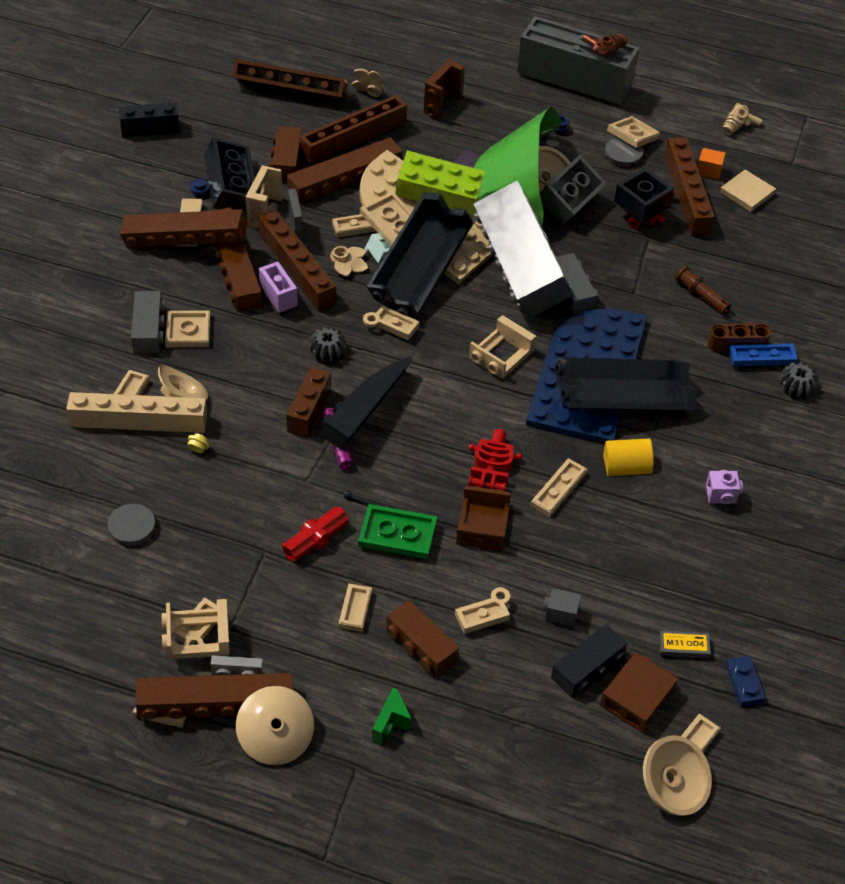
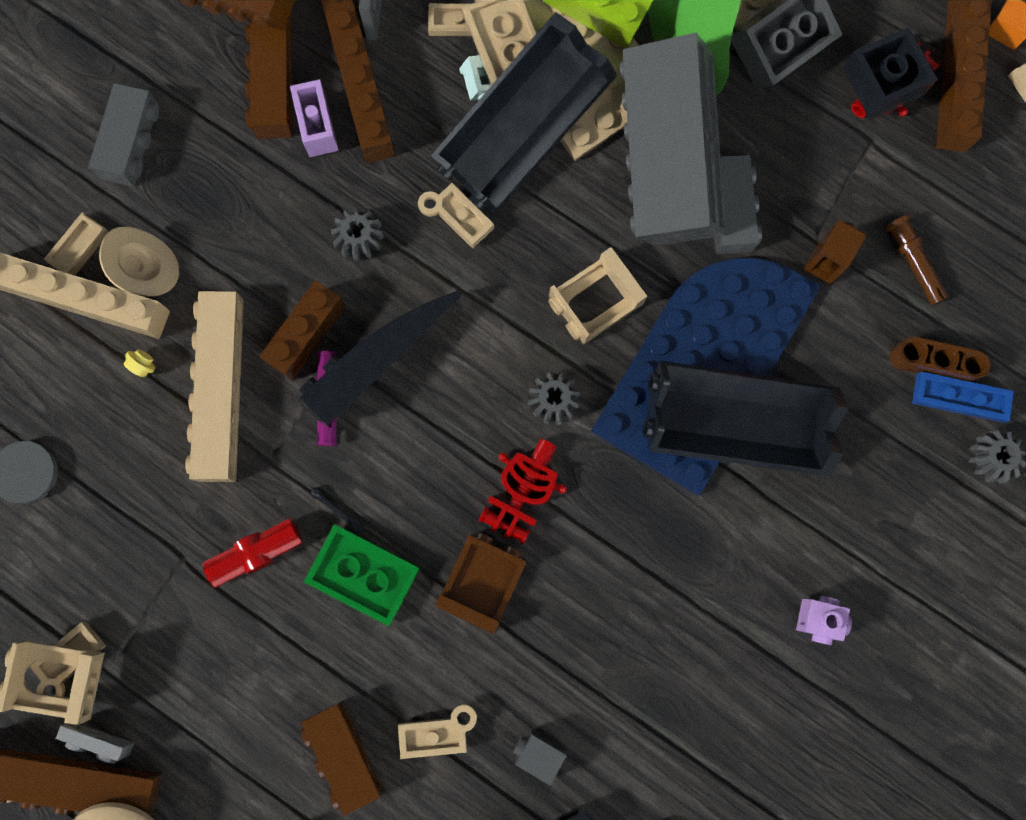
camera: 15 degrees right, 30 degrees up
tan tile [165,311,211,347] -> none
tan plate [330,246,368,277] -> none
tan tile [339,584,372,632] -> none
tan tile [530,458,587,517] -> none
yellow brick [603,439,653,476] -> none
none -> tan brick [185,291,244,482]
none -> dark grey gear [528,372,581,425]
none -> reddish brown brick [803,220,867,285]

